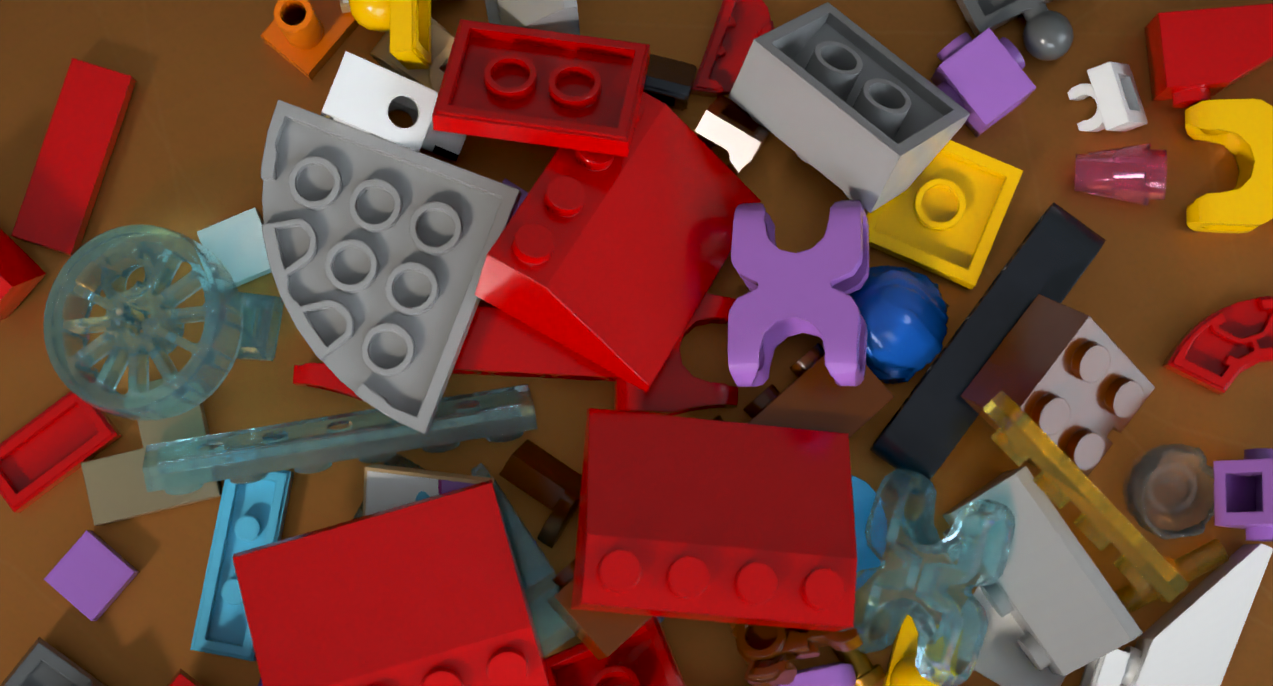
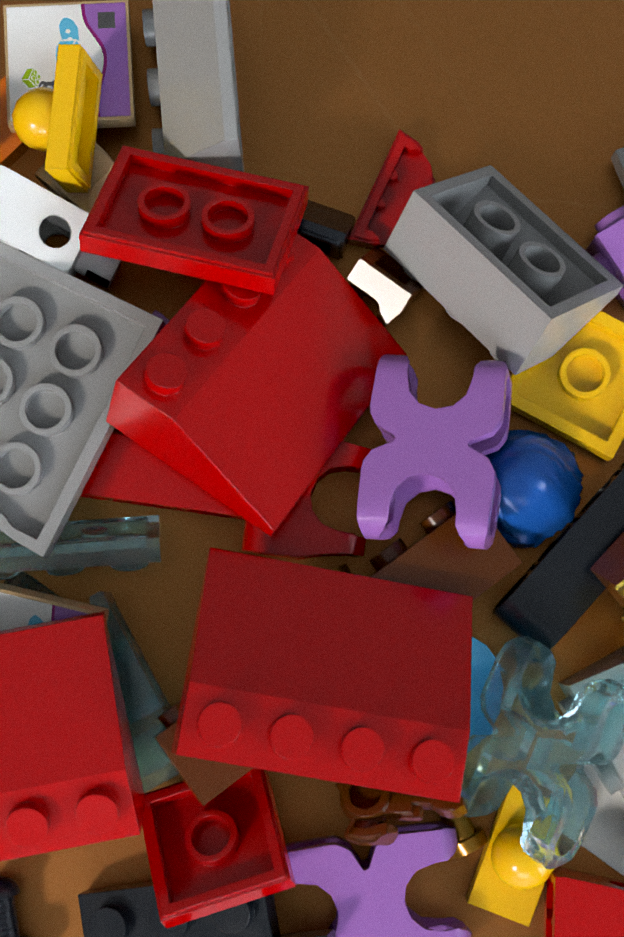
camera: 10 degrees right, 0 degrees up
reddish brown tile [499,439,582,548] -> none

